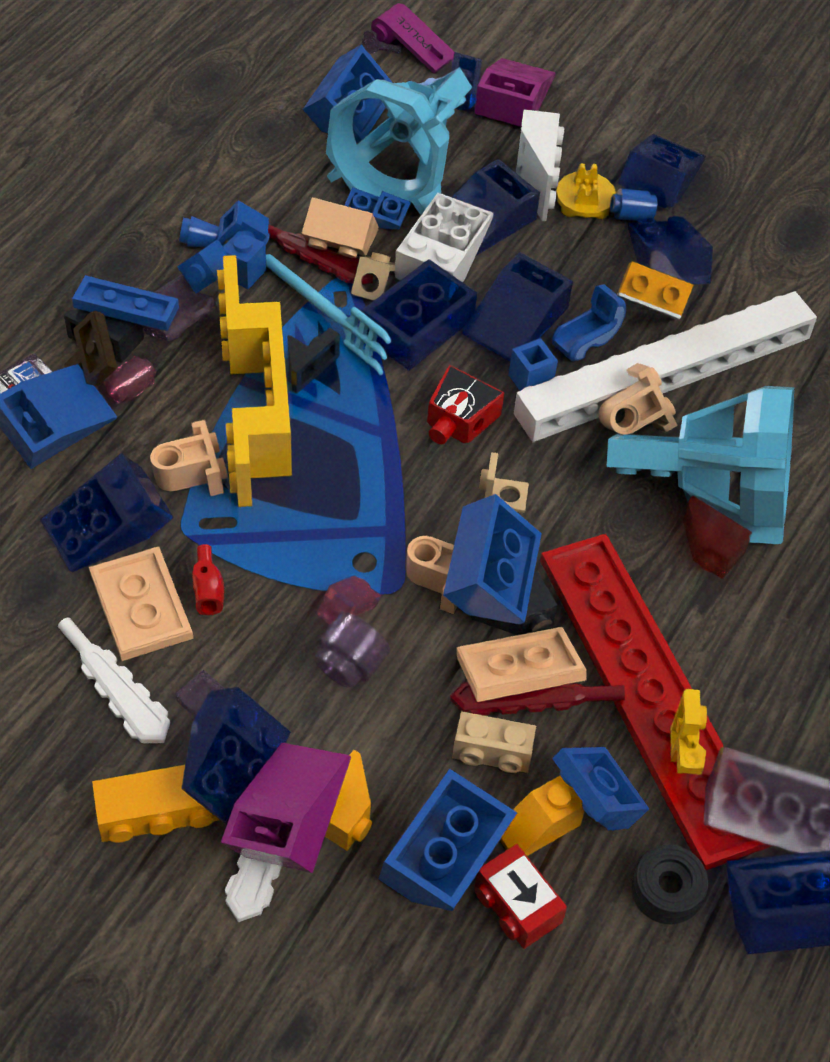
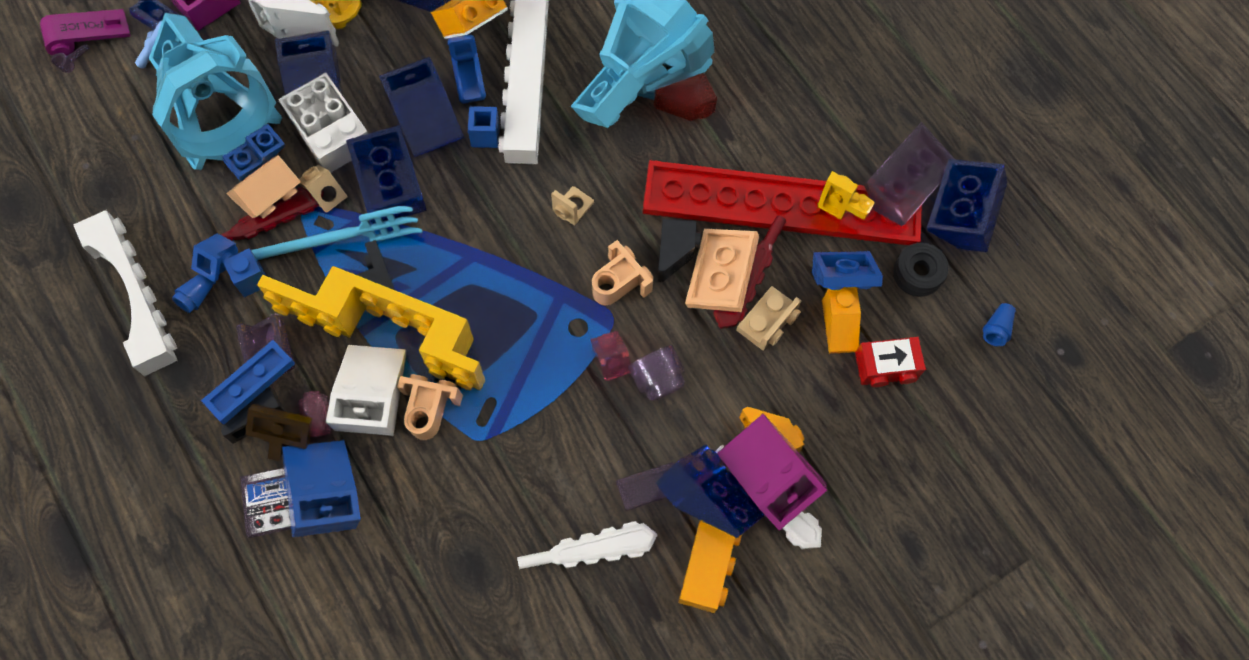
camera: 60 degrees left, 15 degrees up
clear blue slope [40,453,174,572] -> none
light nougat tile [89,546,193,661] -> none
blue brick [177,239,229,294] -> none
red piece [192,544,225,615] -> none
blue slope [303,45,393,143] -> none
blue slope [378,769,517,911] -> none
torso [427,365,504,445] -> none
blue slope [443,494,542,624] -> none
light nougat pin [599,363,677,435] -> none
none -> white arch [73,210,178,376]
none -> white slope [326,345,407,436]
none -> blue cone [983,303,1016,346]

